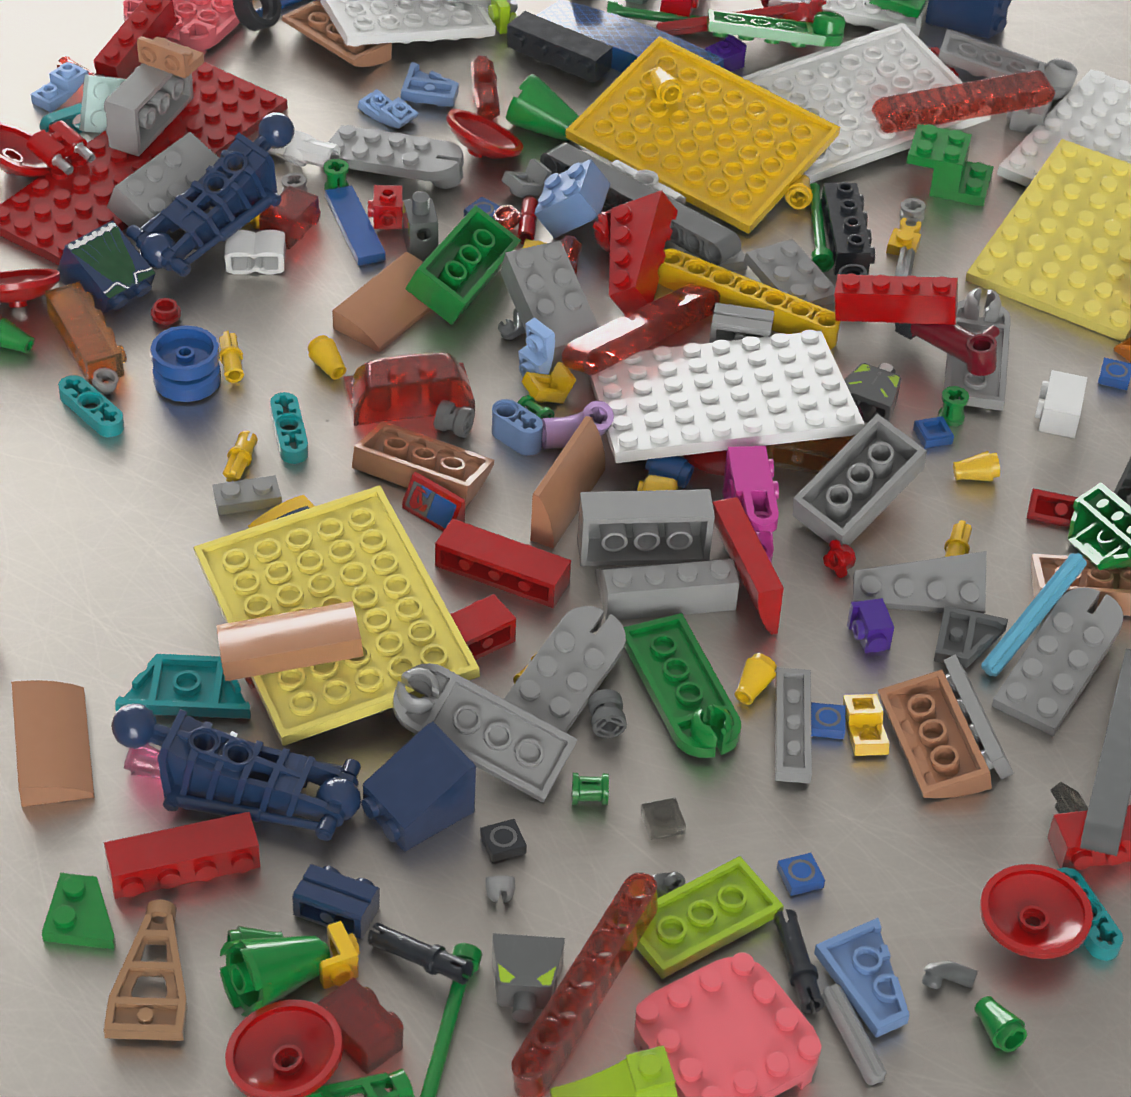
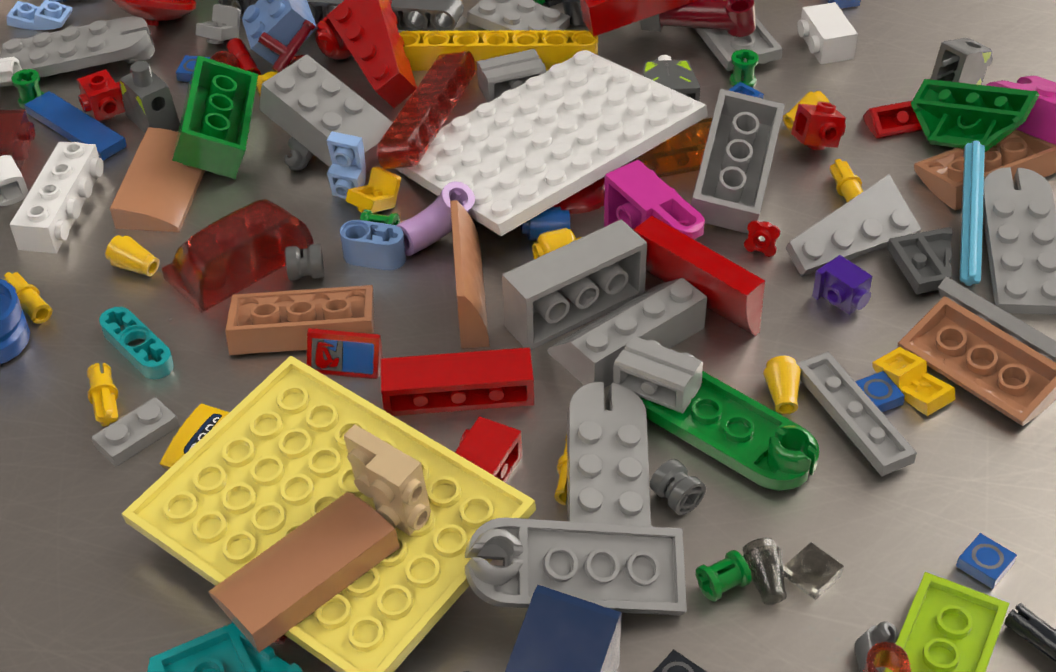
camera: 25 degrees left, 0 degrees up
none -> white brick [10,142,104,253]
none -> dark red piece [258,20,315,73]
none -> tan plate [343,424,431,535]
none -> light grey brick [613,336,703,413]
none -> clear smoke cone [742,538,787,605]
none -> red brick [791,101,846,150]

